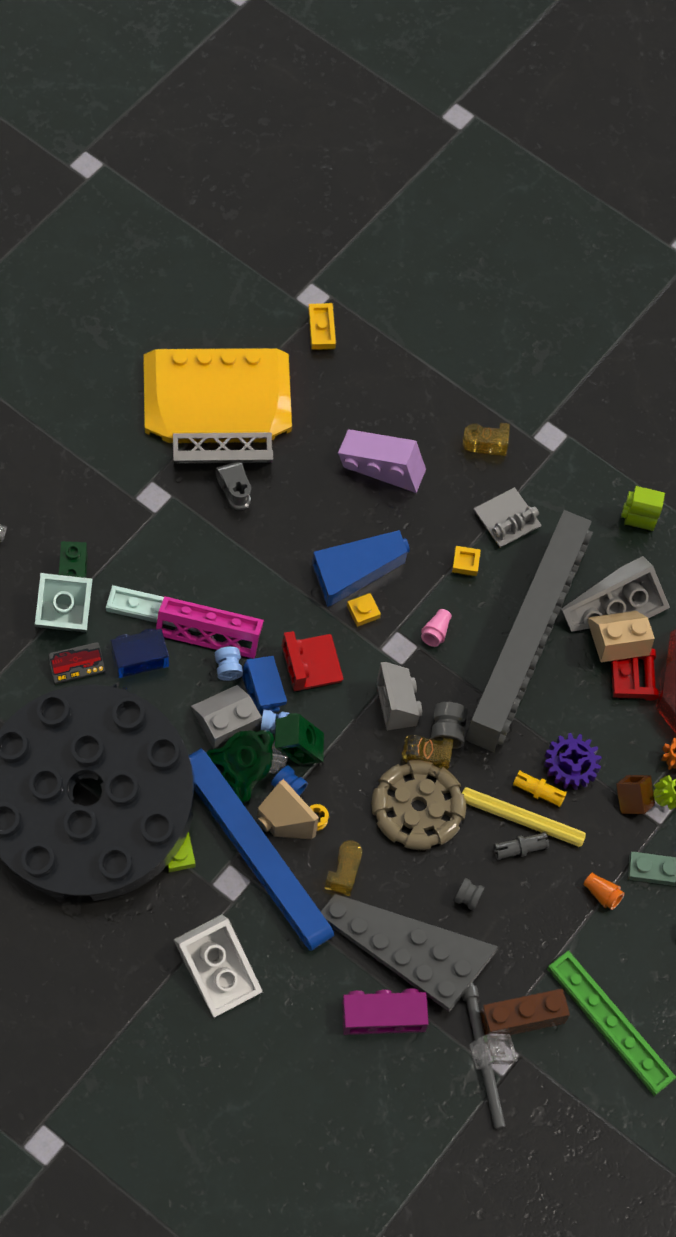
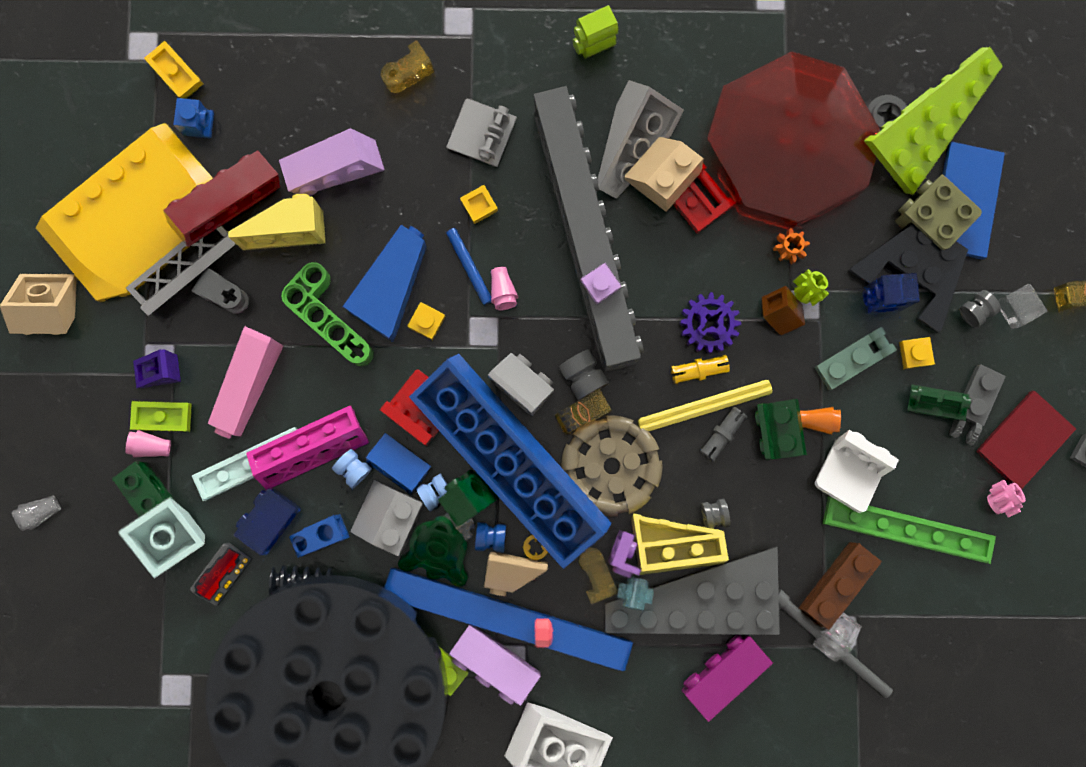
camera: 35 degrees left, 20 degrees up
none -> tan slope [0,274,77,335]
none -> bright pink cone [126,430,171,458]
none -> lime plate [130,401,192,432]
none -> dark purple slope [133,349,181,388]
none -> dark red brick [163,150,280,247]
none -> blue brick [173,98,214,138]
none -> bright pink slope [208,327,284,439]
none -> light yellow slope [228,194,325,250]
none -> bright green beam [281,262,374,367]
none -> blue leg [289,514,350,558]
none -> blue brick [409,354,611,569]
none -> blue bar [446,228,491,305]
none -> lavender brick [449,624,541,706]
none -> coral tile [535,618,553,647]
none -> lavender plate [581,263,621,304]
none -> medium lavender bracket [608,530,641,578]
none -> clear light blue gear [617,577,654,611]
none -> light yellow wedge [631,514,729,575]
none -> dark green bracket [755,399,807,460]
none -> white bracket [815,430,899,513]

